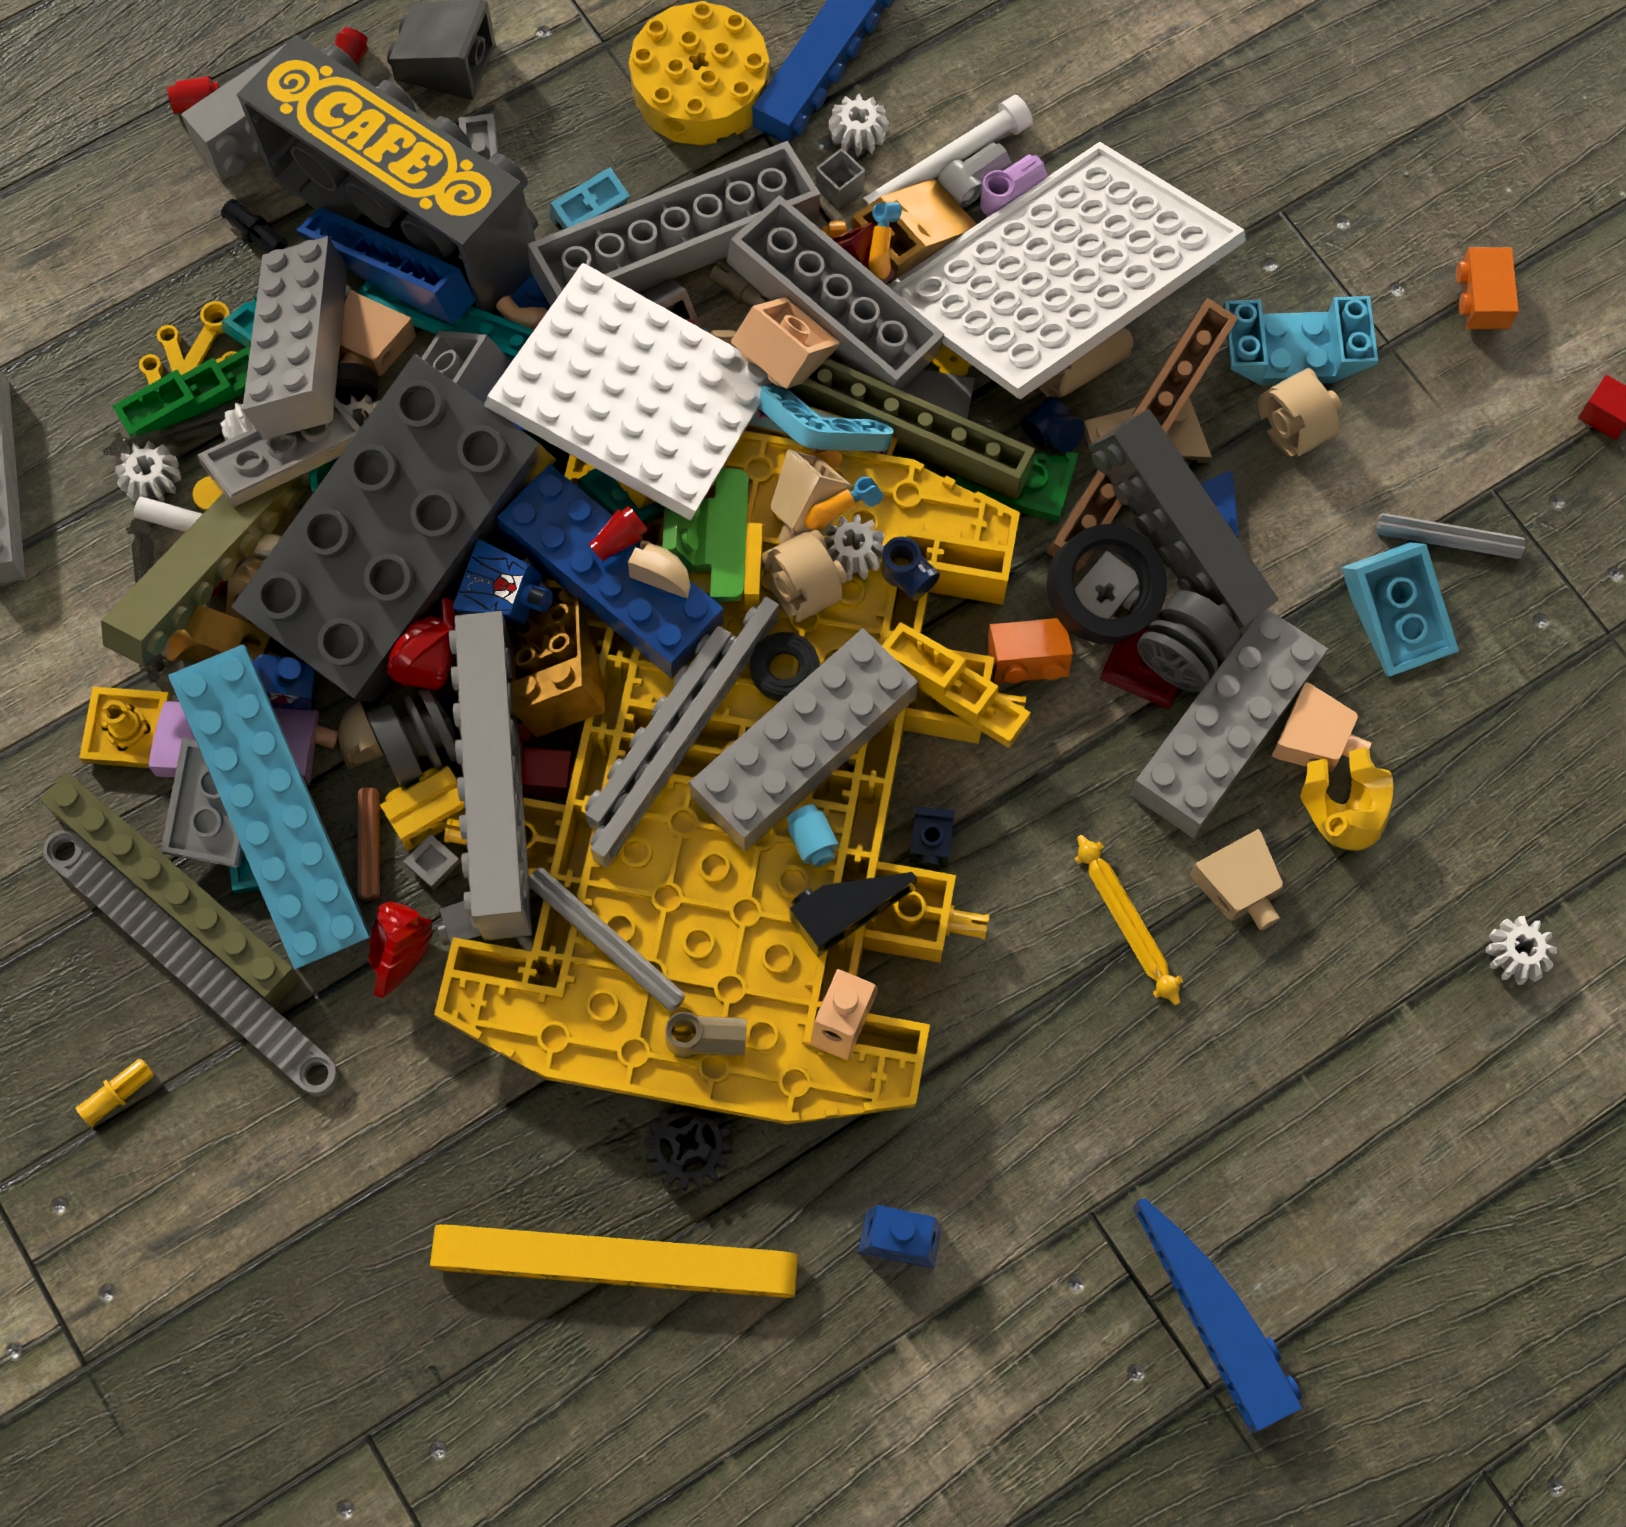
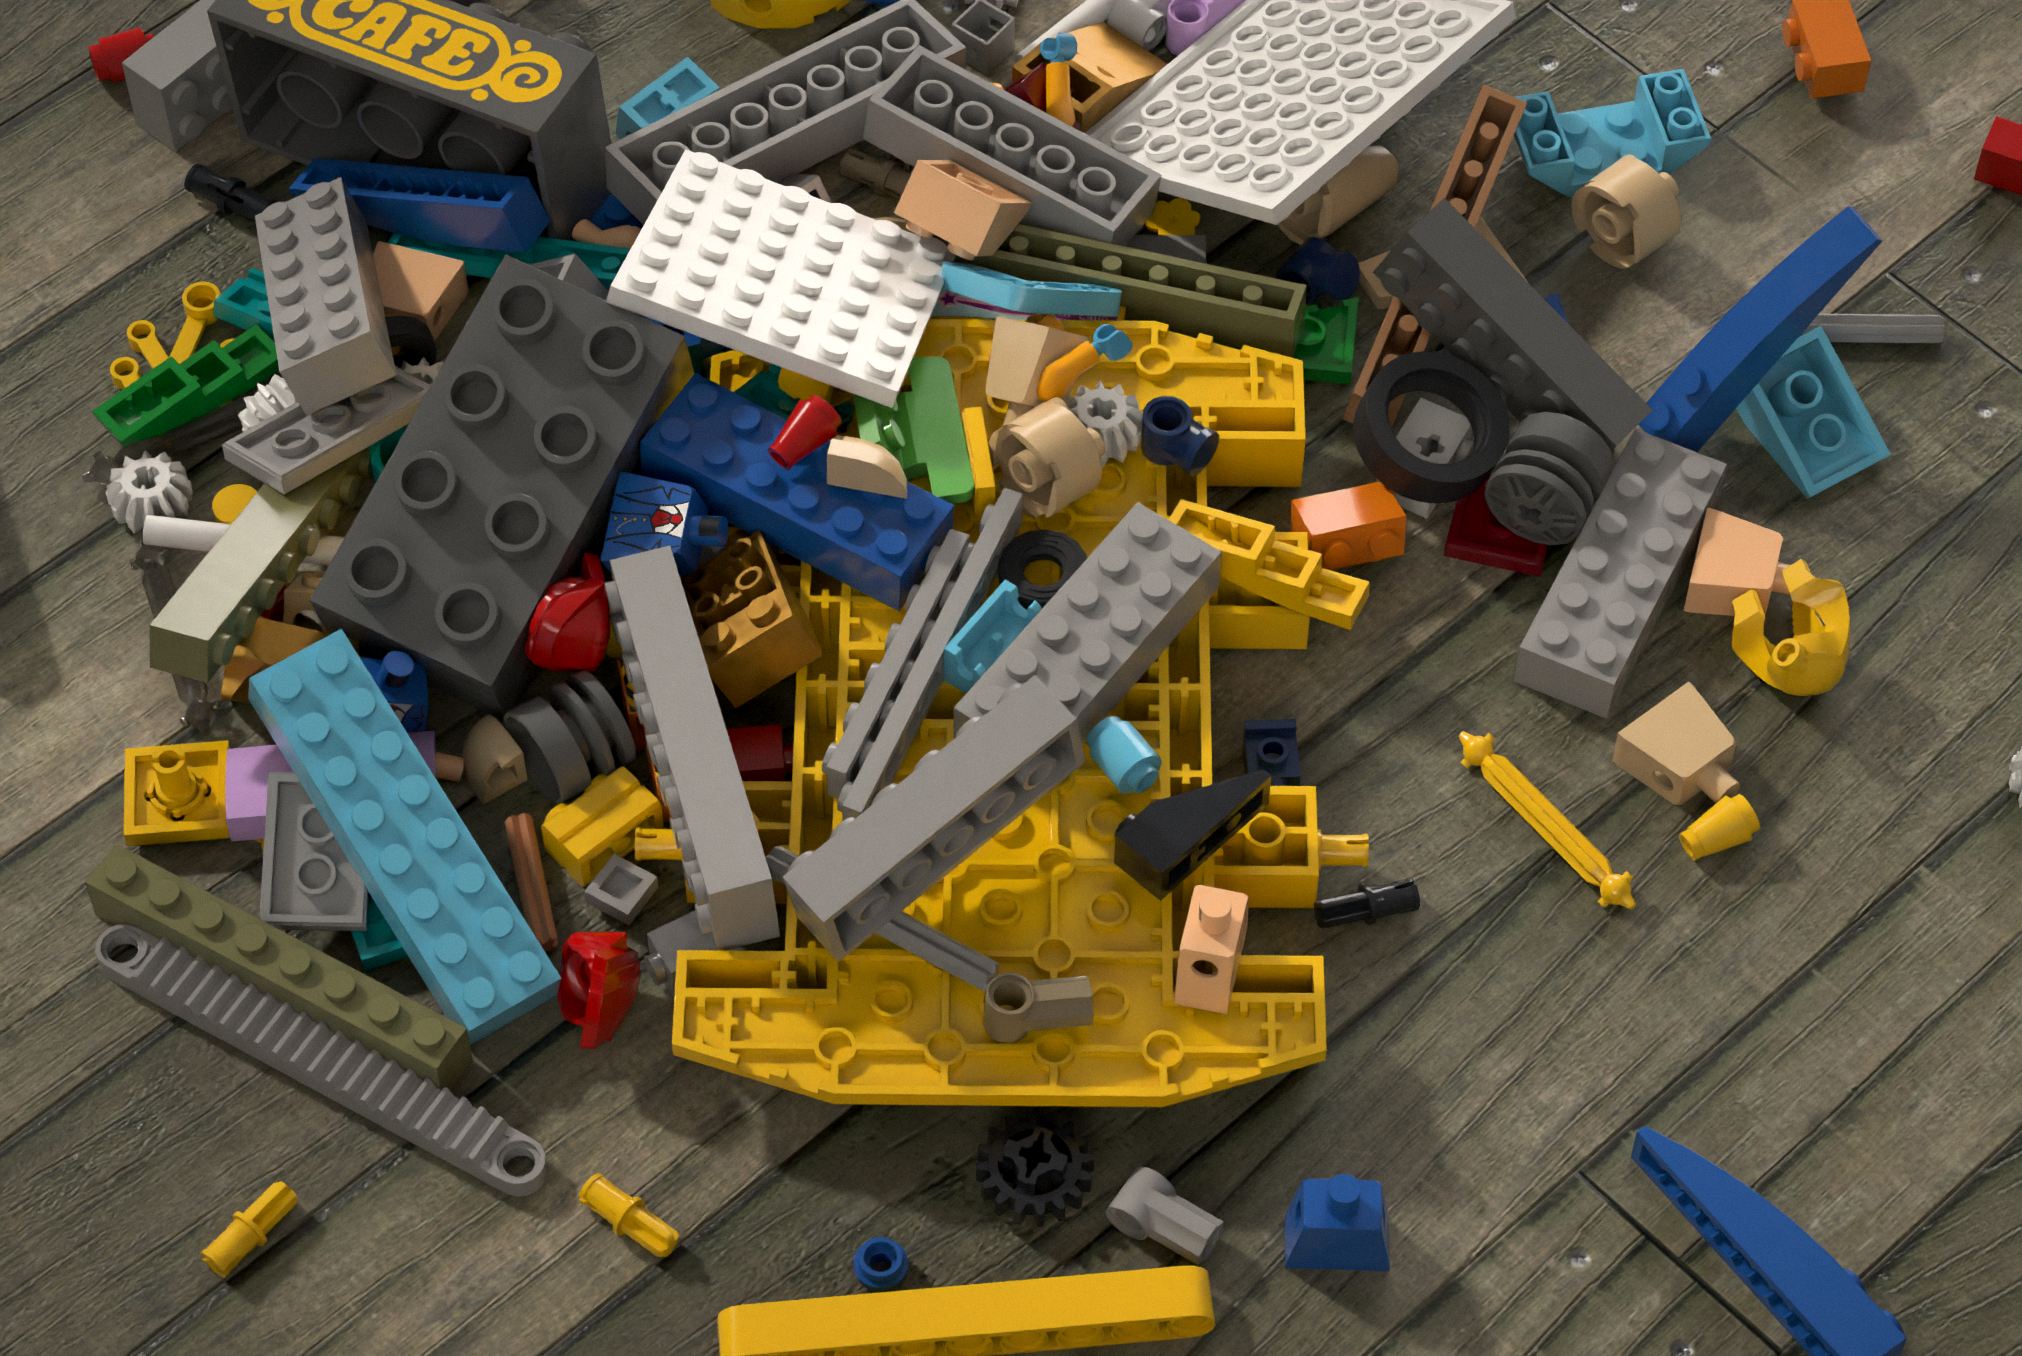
camera: 10 degrees left, 15 degrees down
none -> yellow axle [578,1173,680,1257]
none -> light grey brick [783,675,1085,962]
none -> blue plate [853,1237,908,1292]
none -> medium azure hinge [944,580,1042,693]
none -> light grey piece [1106,1166,1224,1265]
none -> black axle [1313,877,1420,928]
none -> blue slope [1638,206,1883,452]
none -> yellow cone [1679,794,1760,861]

